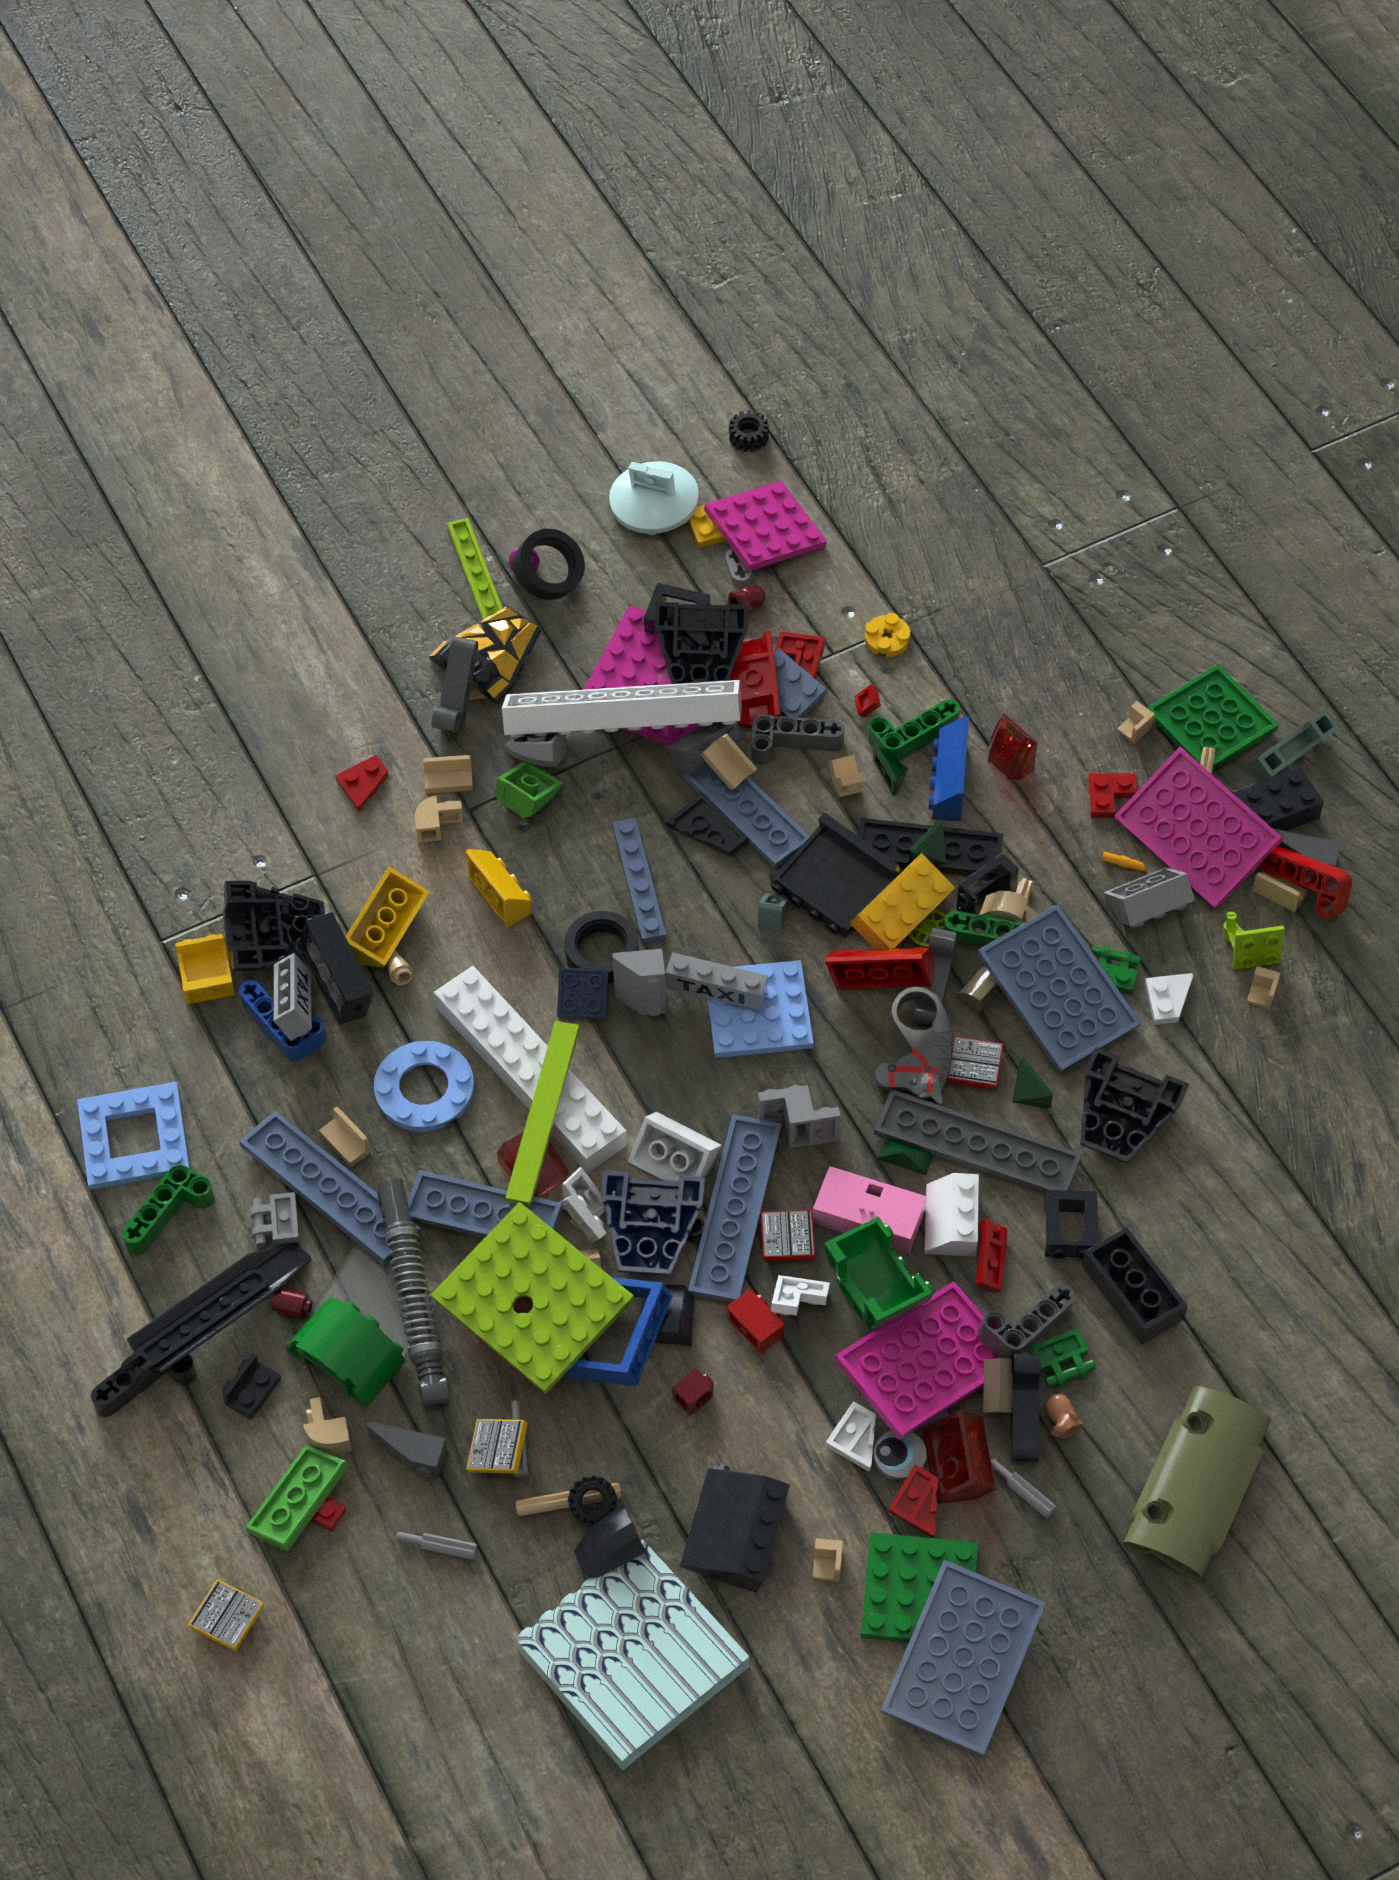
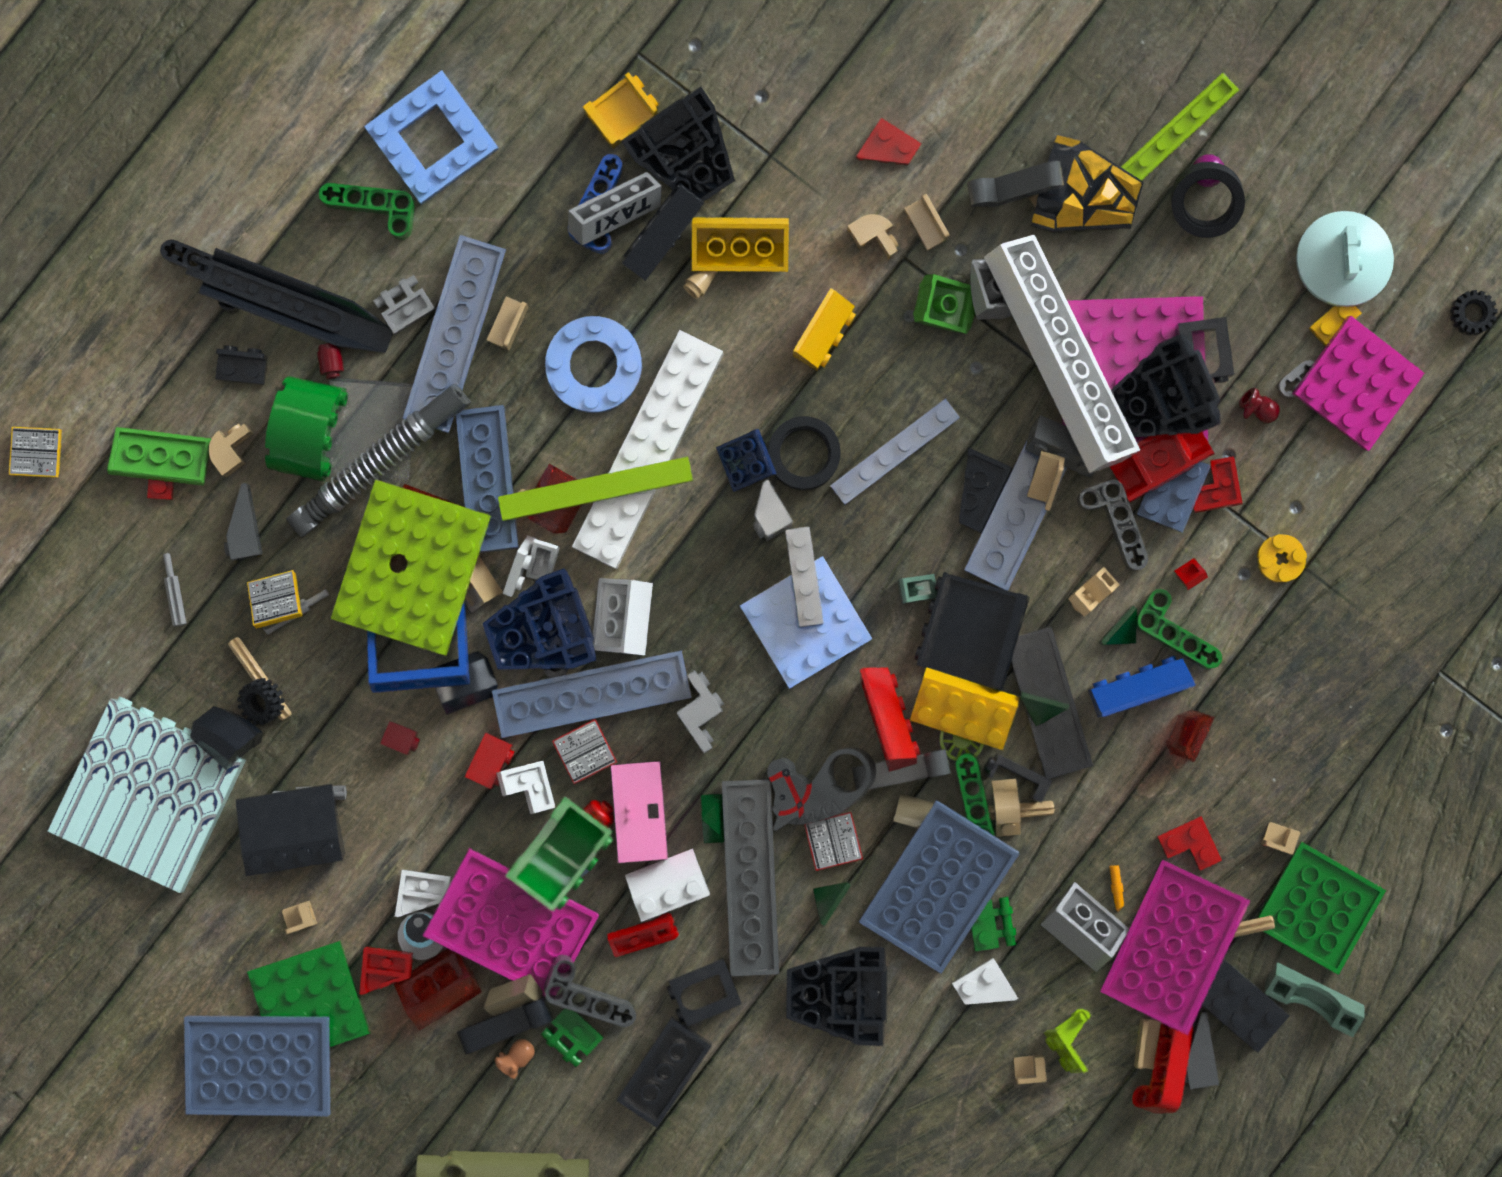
camera: 65 degrees right, 30 degrees up
light grey axle [989,1459,1057,1519] -> none

